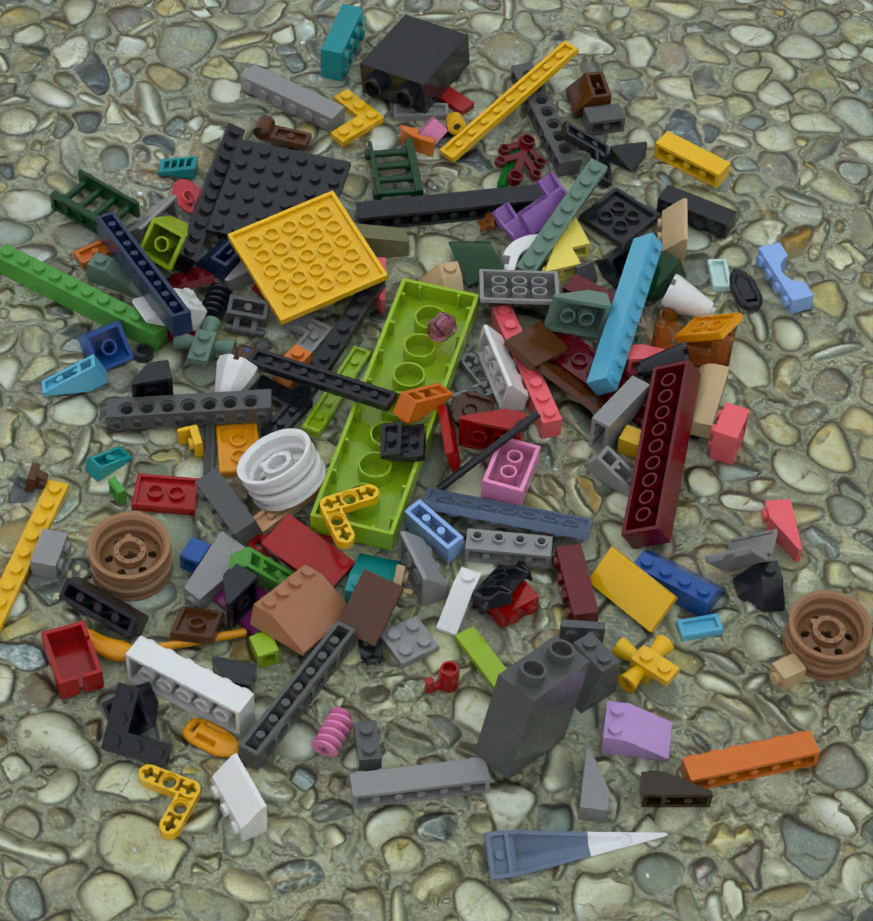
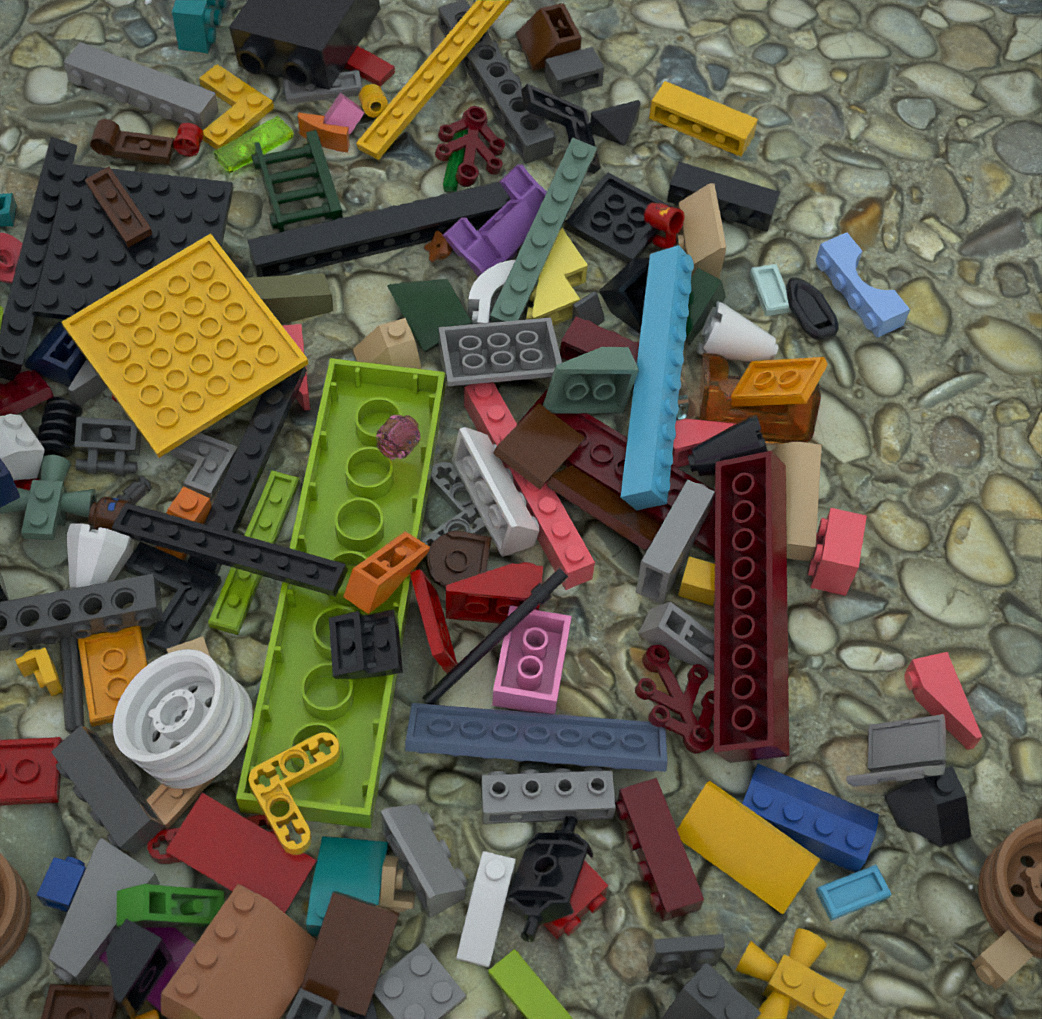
camera: 10 degrees left, 10 degrees up
light blue brick [404,499,464,564] -> none
none -> reddish brown plate [84,167,153,247]
none -> red wheel [173,123,204,157]
none -> clear neon green tile [213,116,294,174]
none -> dark red plant [635,645,714,754]
none -> red piece [644,203,685,249]

